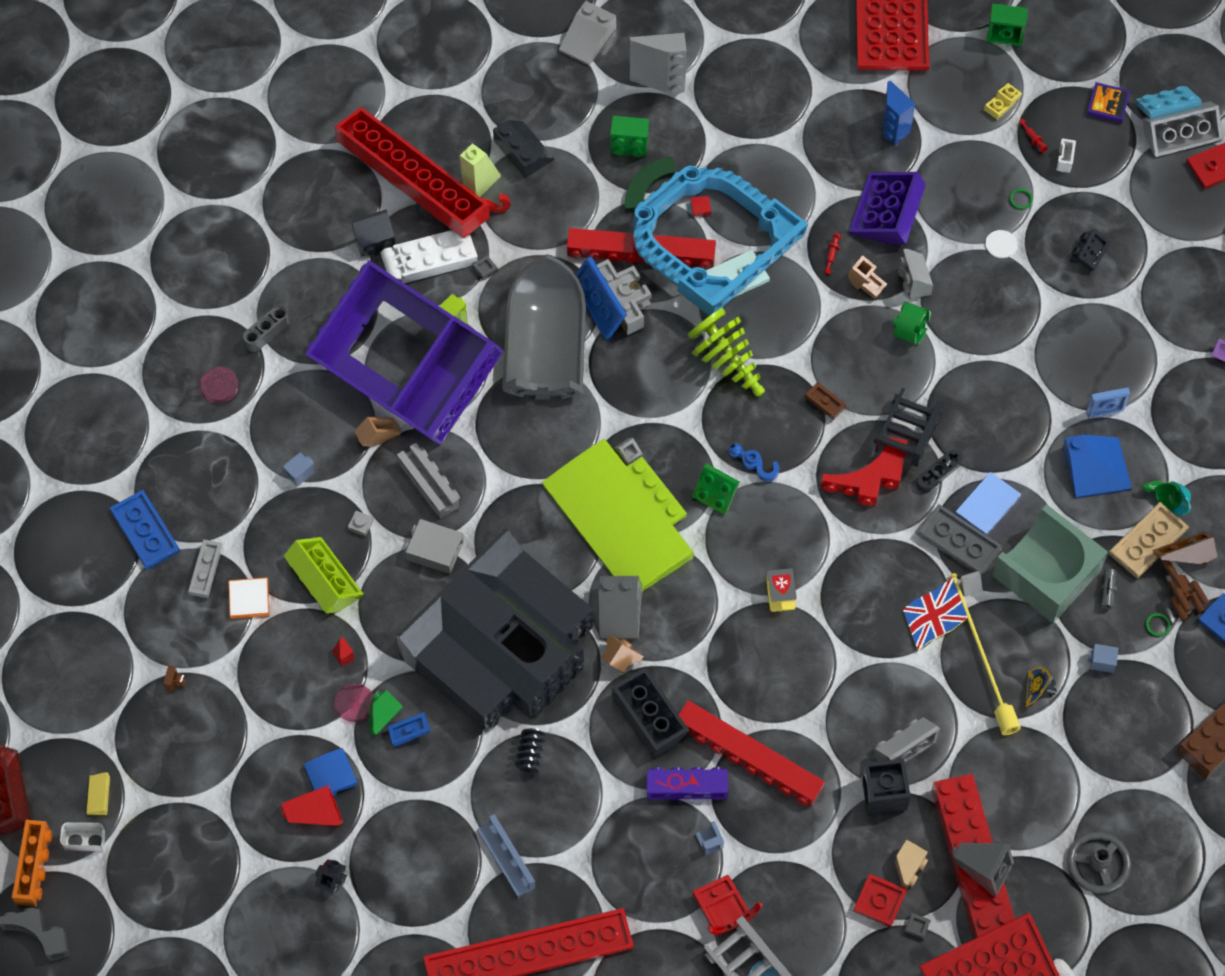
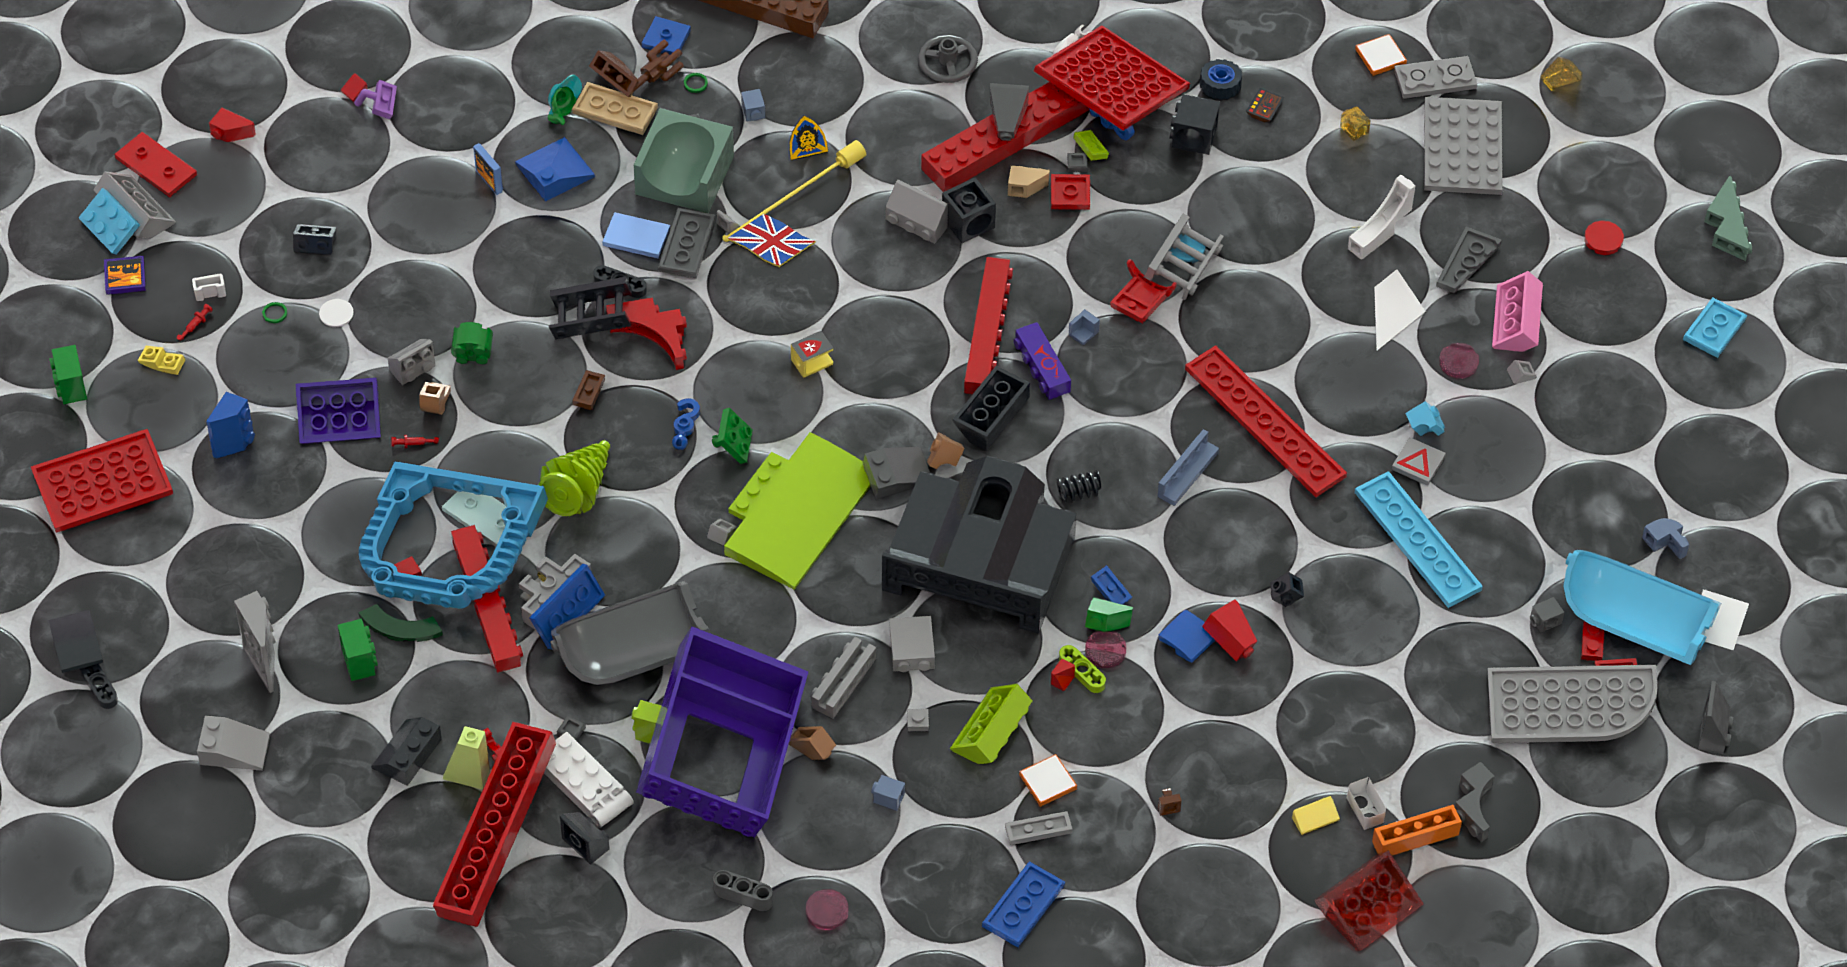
camera: 115 degrees left, 10 degrees down
none -> lime beam [1059,645,1106,693]
none -> lime plate [1073,130,1109,161]

